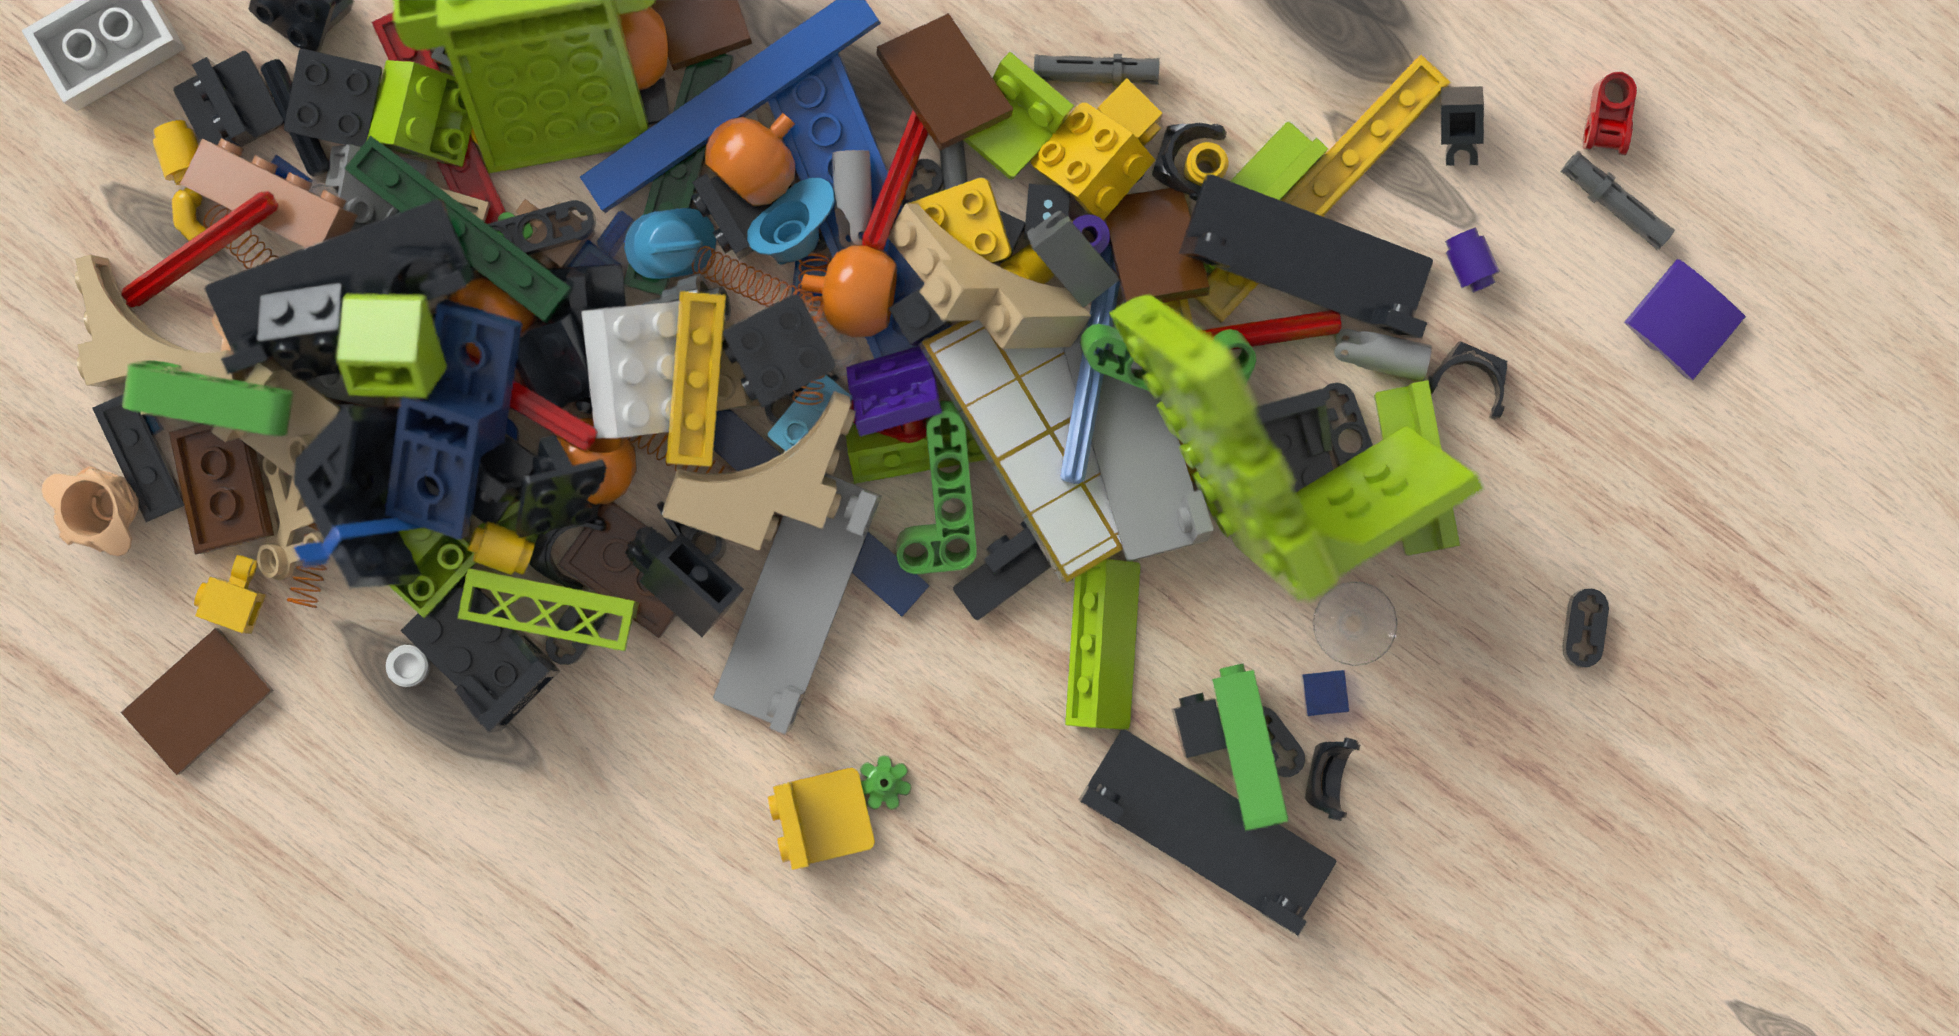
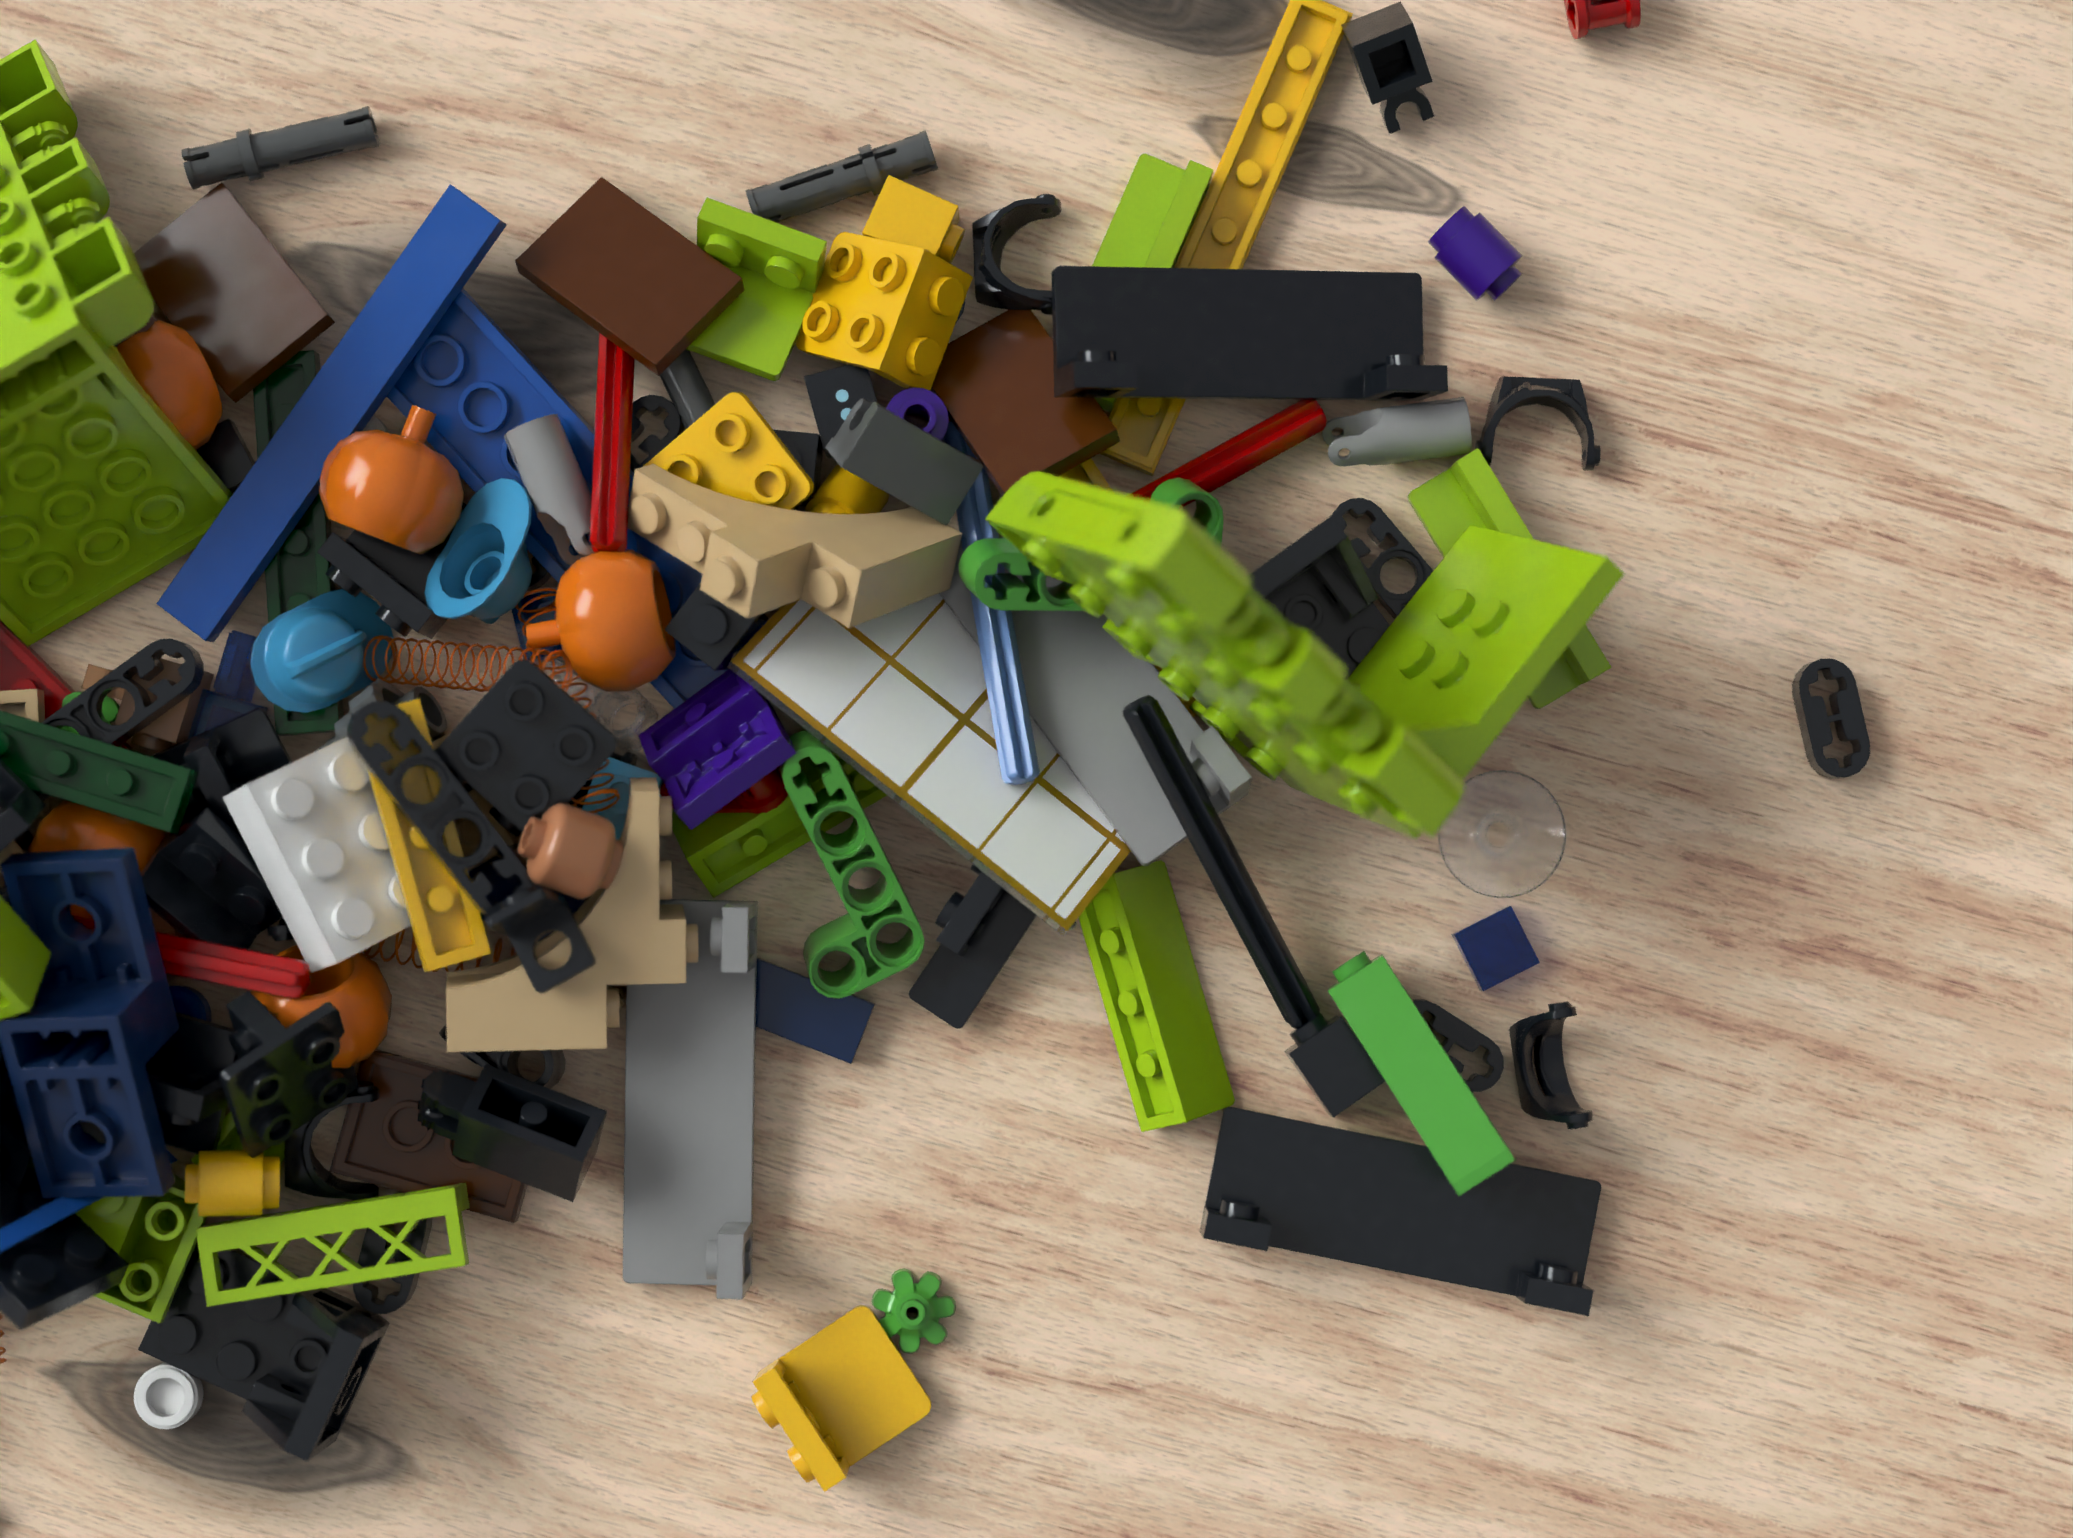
camera: 15 degrees left, 0 degrees up
yellow brick [1184,142,1229,187] -> none
dark grey pin [1561,151,1675,250] -> none
dark purple slope [1624,259,1746,380] -> none
none -> black beam [347,701,534,917]
none -> black bracket [484,887,596,993]
none -> nougat head [518,803,623,899]
none -> black axle [1123,695,1320,1029]

